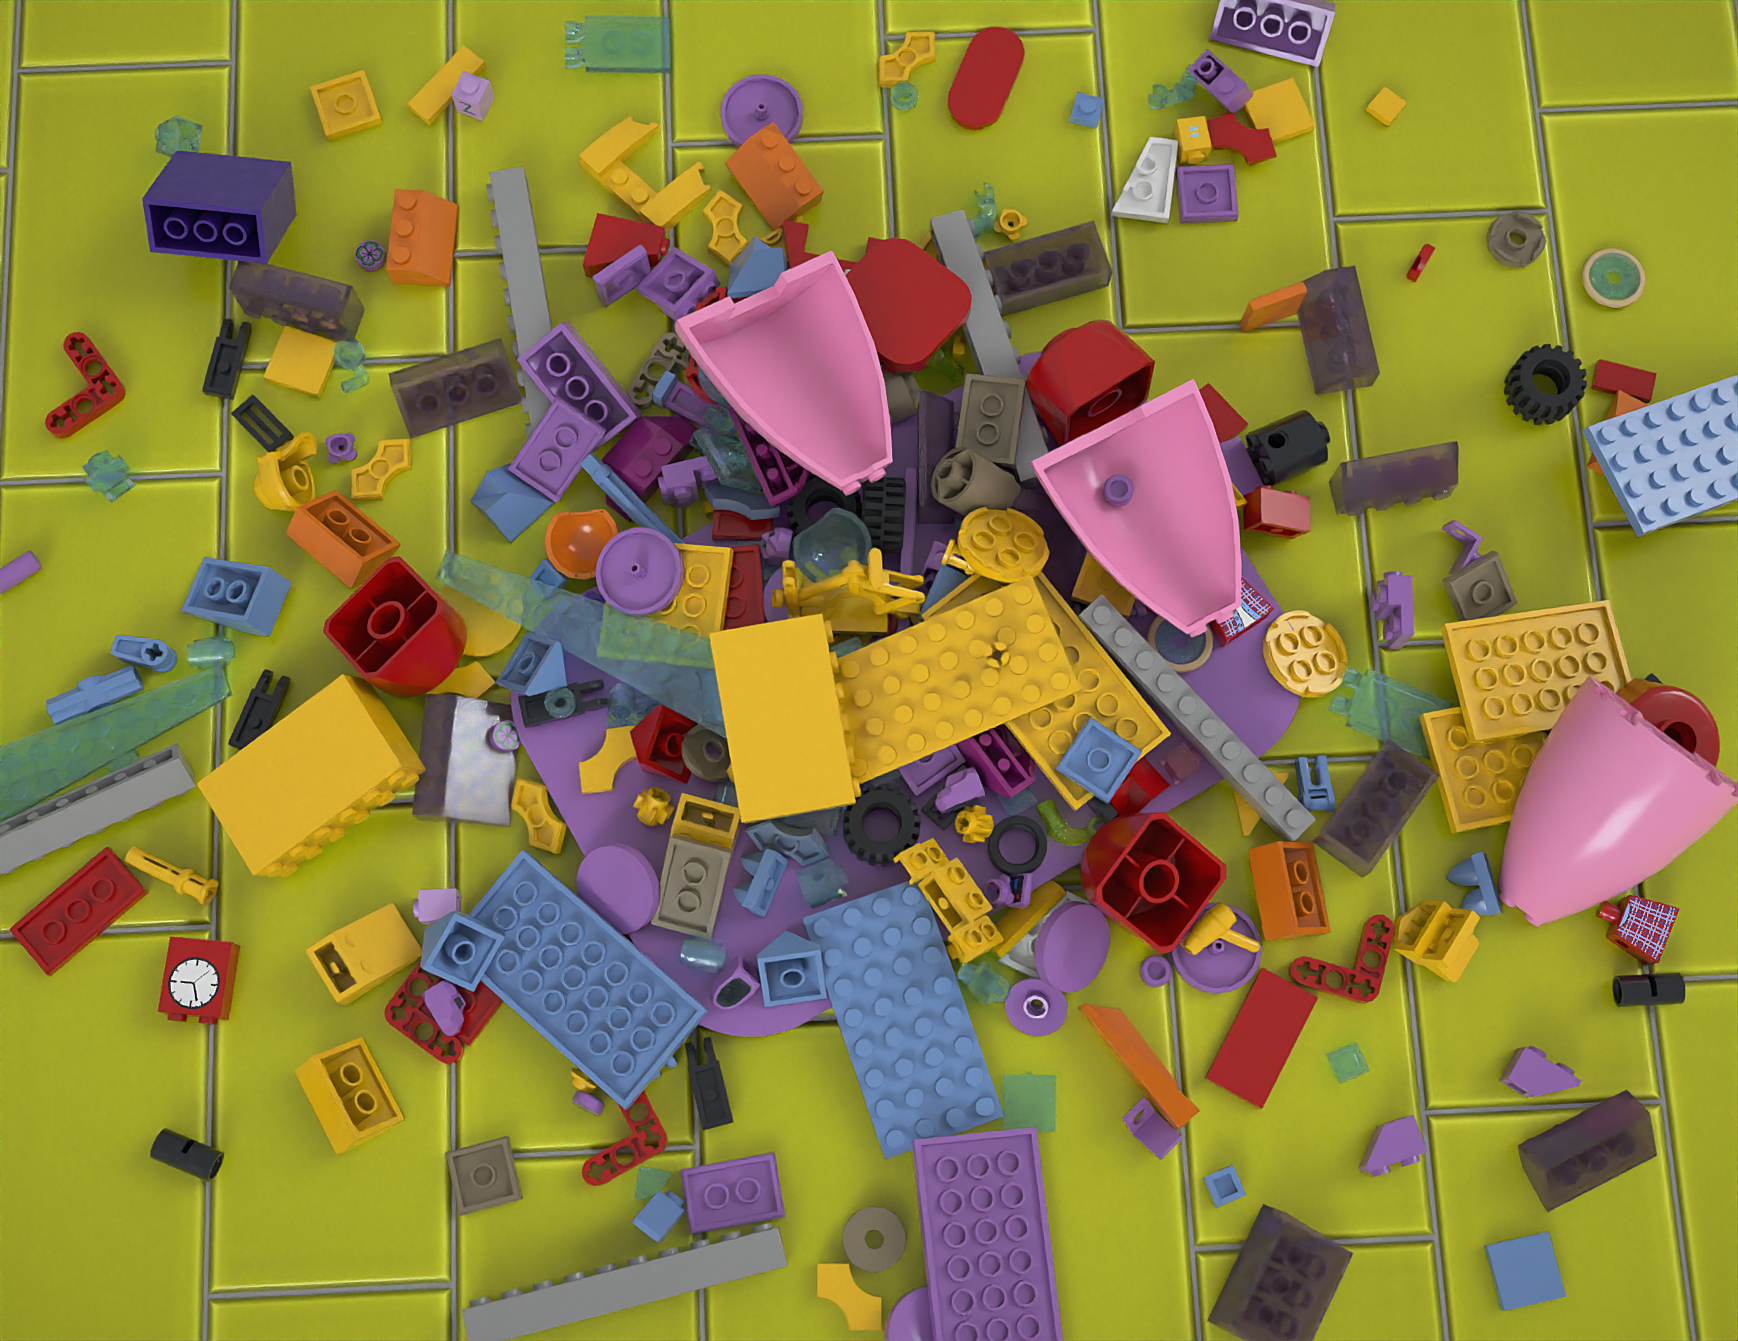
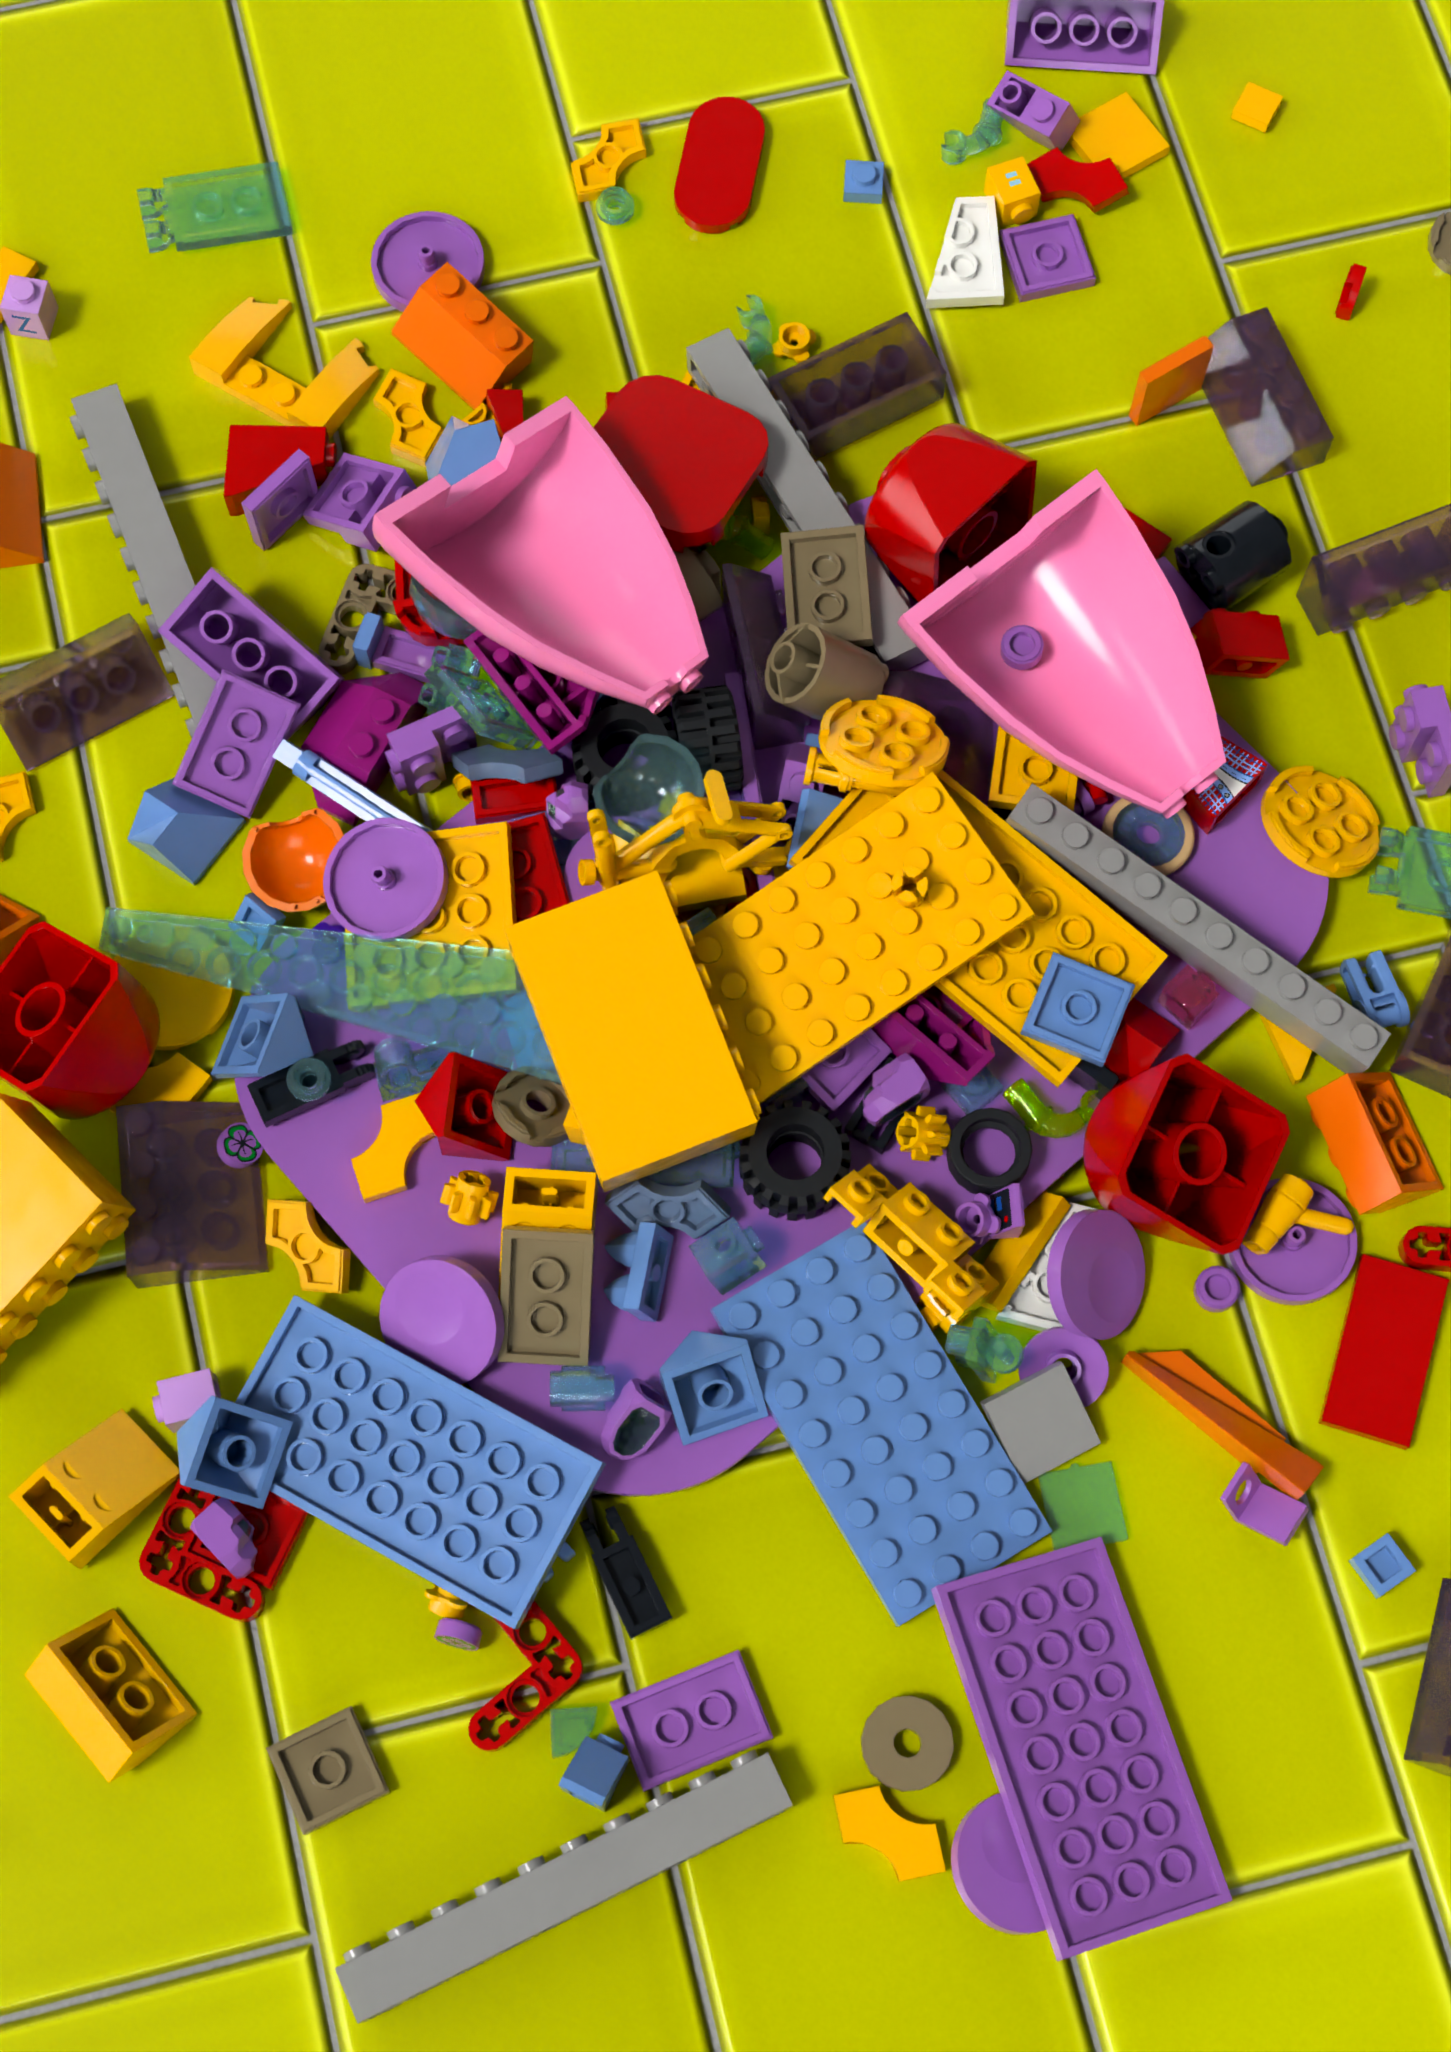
camera: 10 degrees left, 5 degrees down
none -> light grey tile [980,1361,1101,1484]

